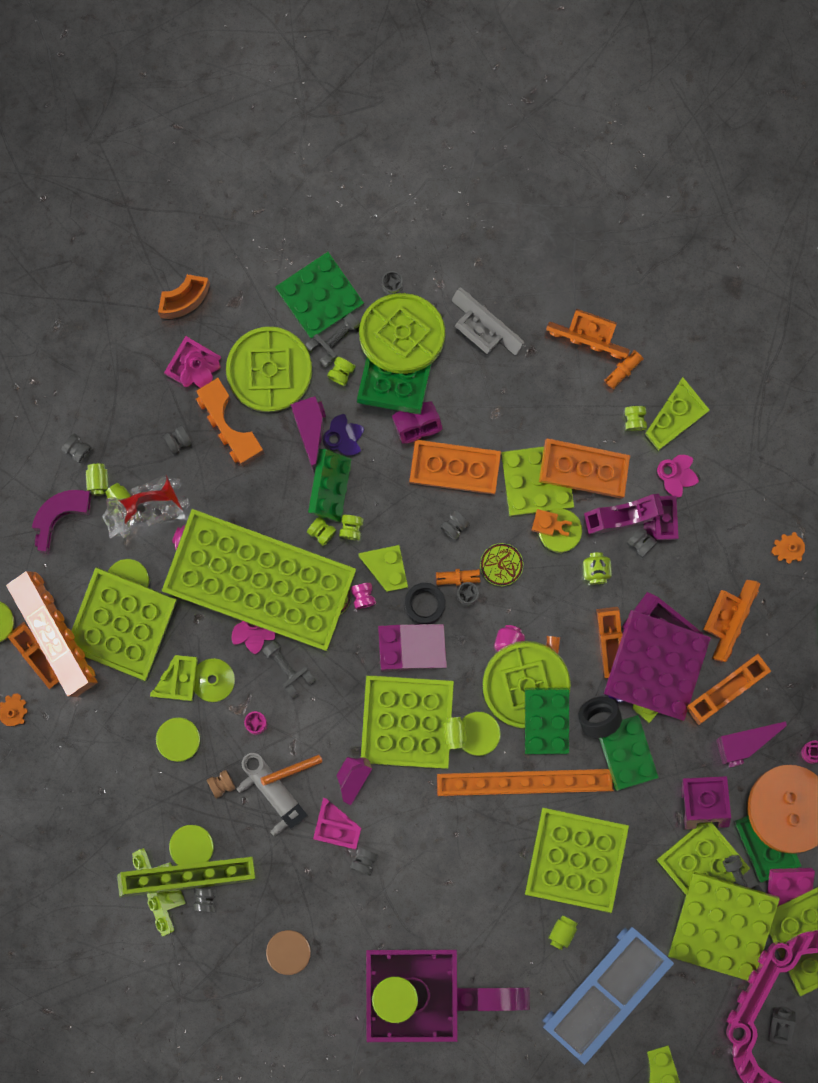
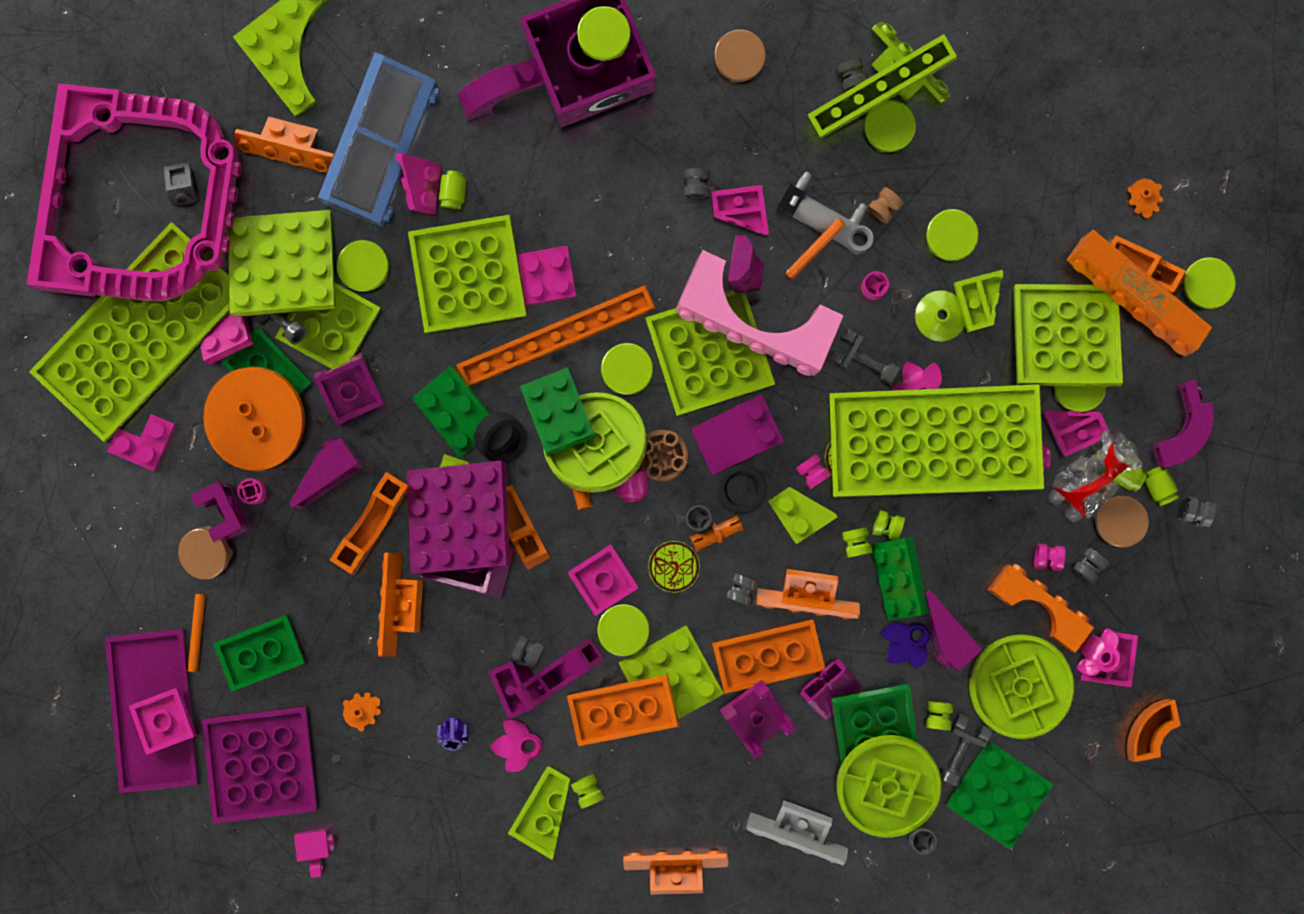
camera: 155 degrees right, 5 degrees up
lime brick [443,717,467,749] -> none
orange plate [531,509,572,537] -> none
lime head [583,552,612,585] -> none
orange pin [604,350,644,390] -> none
none -> orange bracket [234,117,335,173]
none -> lime tile [337,240,389,292]
none -> dark pink wing [395,153,441,215]
none -> dark purple gear [437,718,469,751]
none -> dark pink plate [517,246,576,306]
none -> dark pink plate [567,545,639,616]
none -> medium nougat tile [639,430,688,482]
none -> bright pink arch [675,250,844,376]
none -> magenta panel [720,680,797,760]
none -> orange bracket [756,569,860,620]
none -> dark pink wheel [1034,543,1065,572]
none -> dark pink wing [1042,411,1111,458]
none -> medium nougat tile [1095,496,1149,548]

